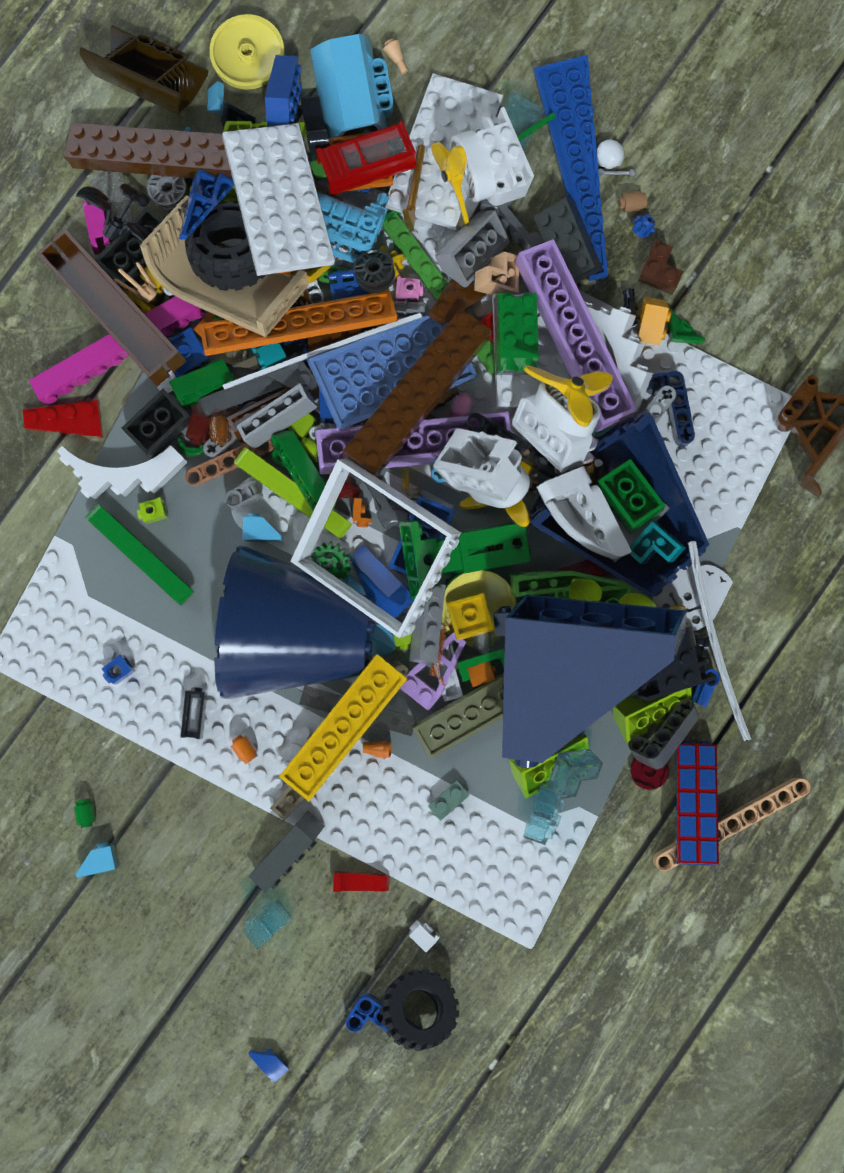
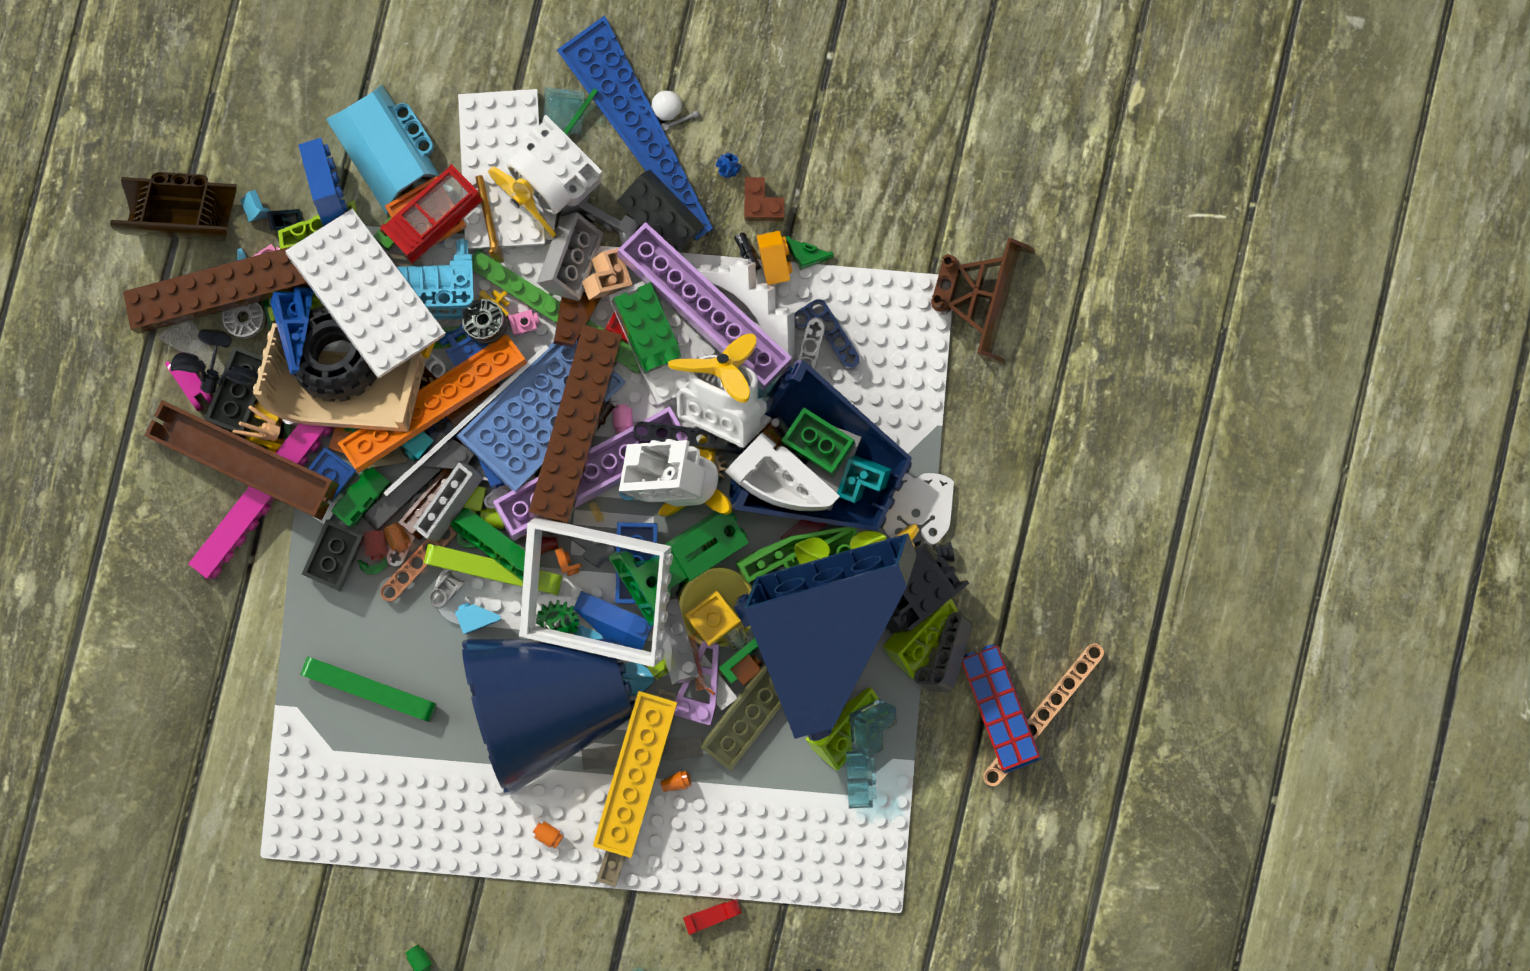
camera: 25 degrees left, 0 degrees up
red wing [23,400,103,438] -> none
white arch [57,446,187,499] -> none
blue brick [102,655,136,685] -> none
lime brick [137,497,169,524] -> none
black window [180,687,208,739] -> none
light yellow dish [210,14,285,90] -> none
pearl dark grey wedge [248,811,325,893] -> none
black beam [300,95,329,161] -> none
light nougat cone [383,39,408,75] -> none
light grey axle [393,300,426,315] -> none
dark tan bush [405,488,423,500] -> none
white brick [409,920,440,952] -> none
sand green plate [428,780,470,821] -> none
medium nougat brick [618,191,647,212] -> none
dark red tile [630,757,669,790] -> none
white piece [688,541,751,741] -> none
blue piece [691,668,720,708] -> none

